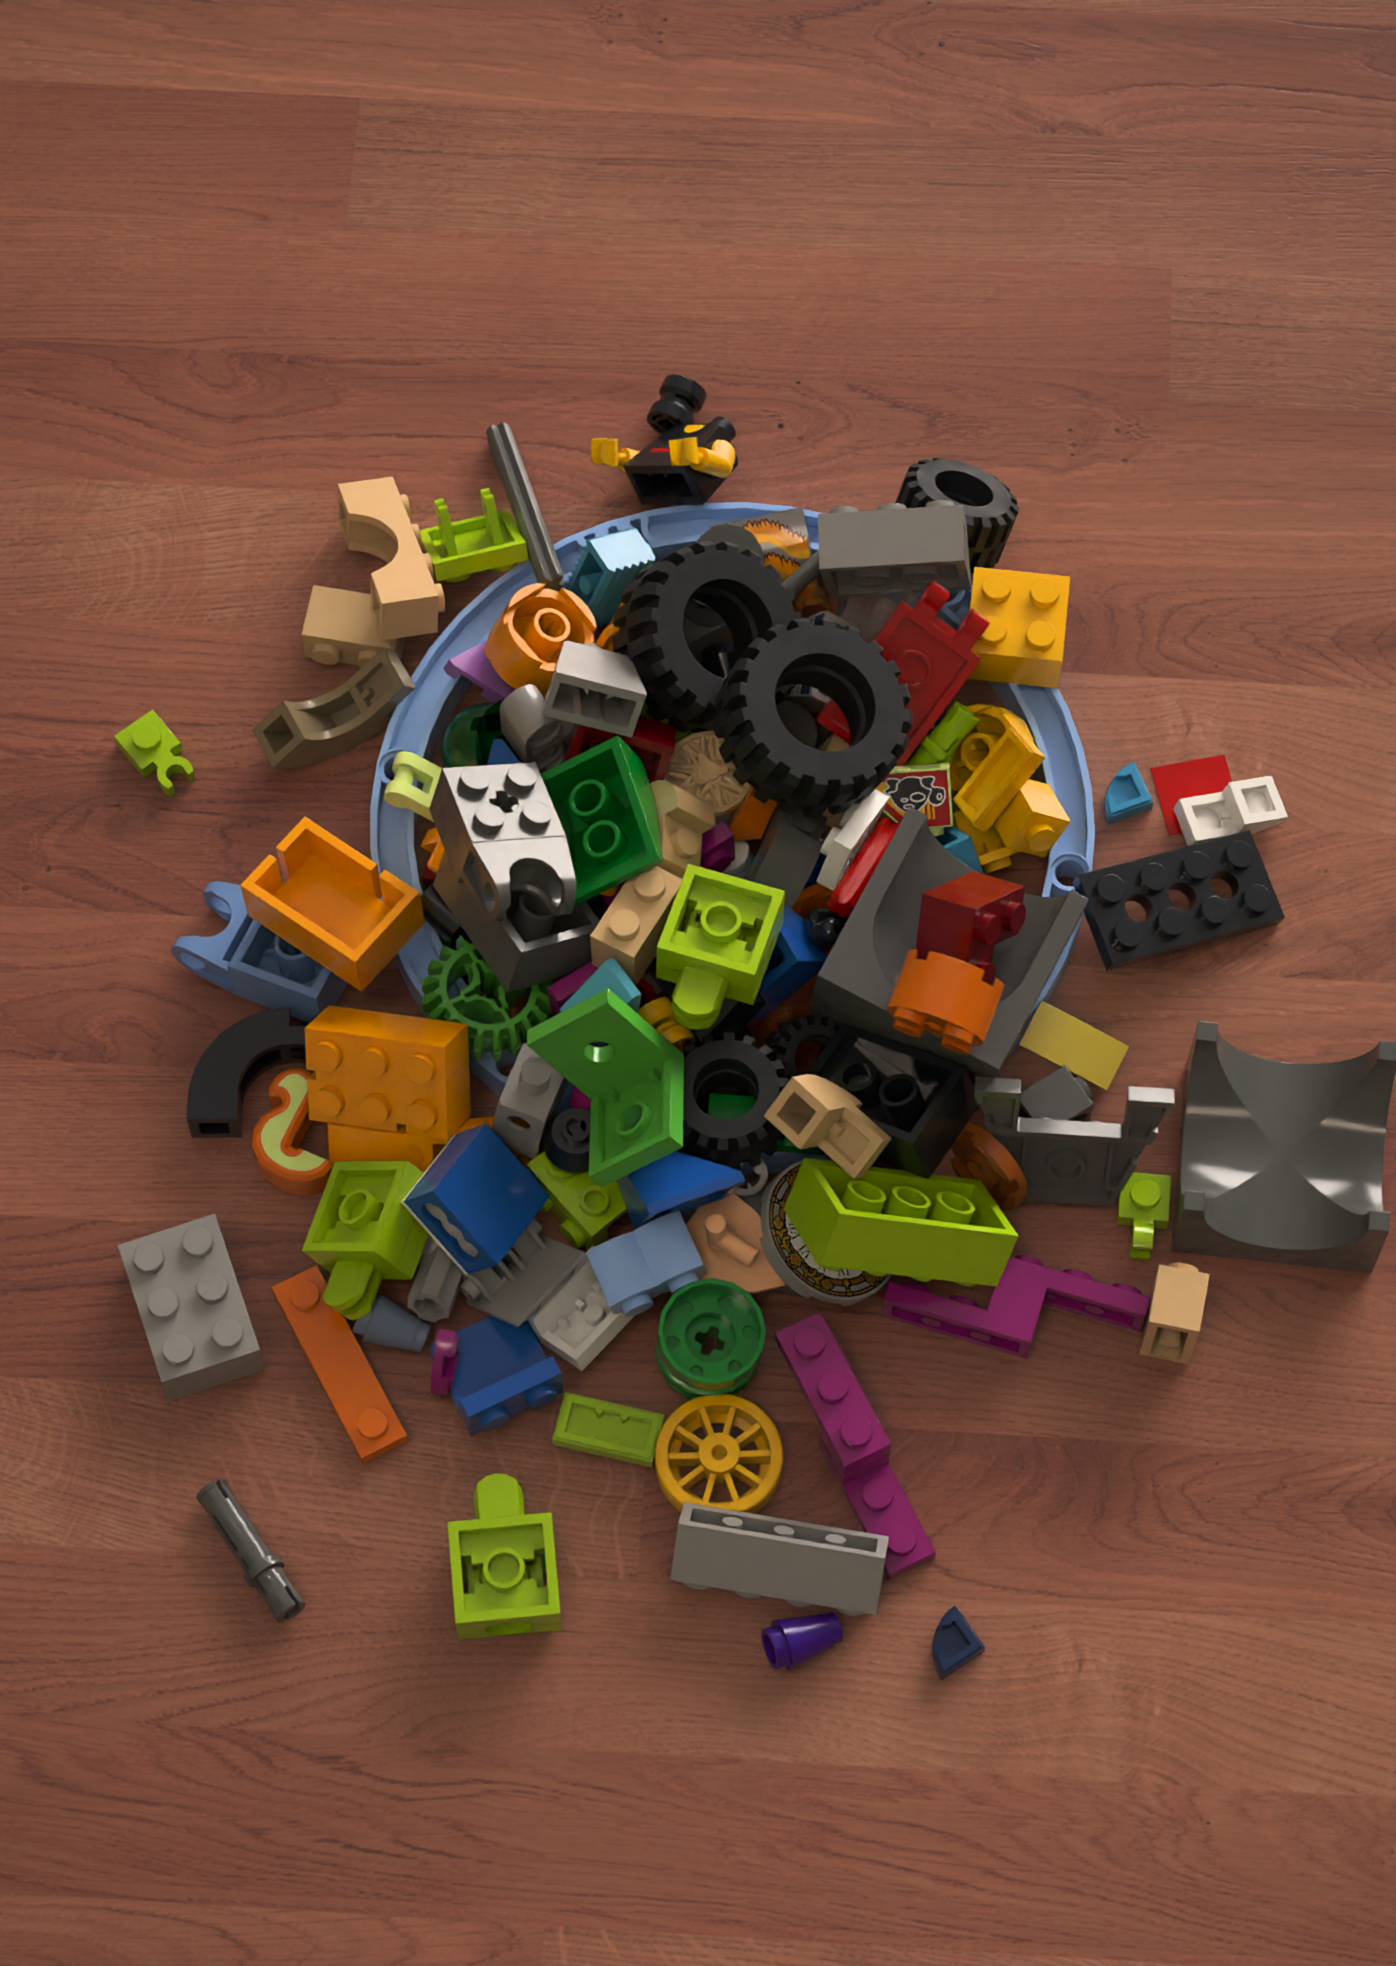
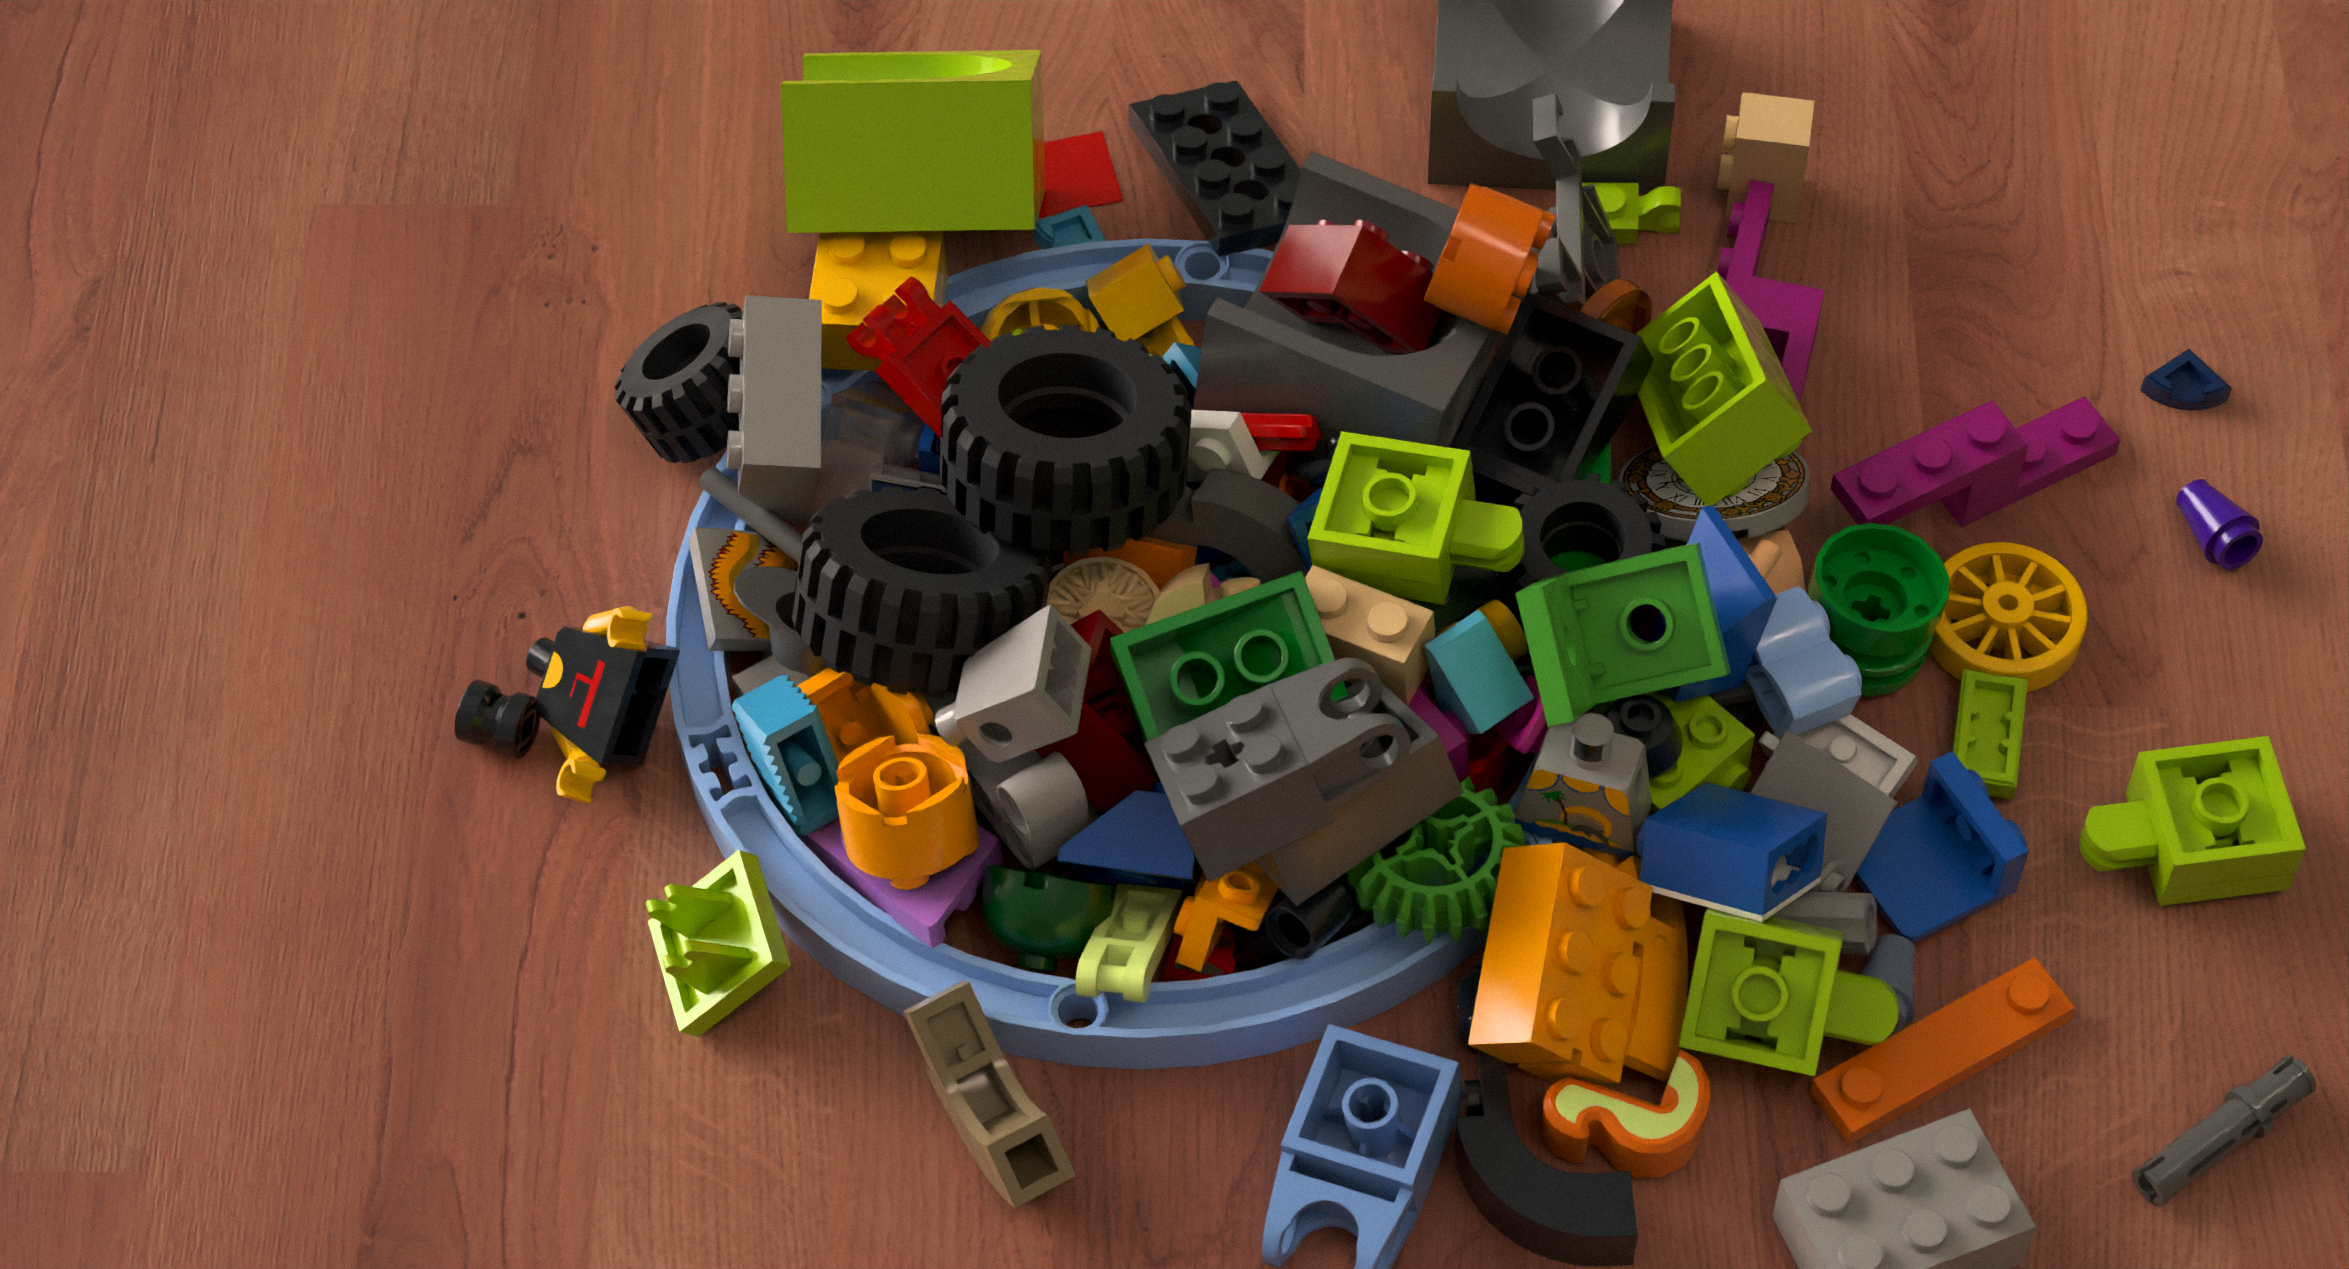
camera: 90 degrees left, 10 degrees down
light orange piece [240,817,425,992] -> none
tan brick [301,585,406,668] -> none
tan arch [338,477,445,640] -> none
magenta tile [431,1329,460,1396] -> none
dark grey axle [486,422,565,591] -> none
light grey brick [670,1502,889,1616] -> none
tan brick [764,1074,892,1179] -> none
yellow tile [952,725,1046,832] -> none
white slope [1173,776,1288,846] -> none
none -> lime piece [781,50,1045,233]

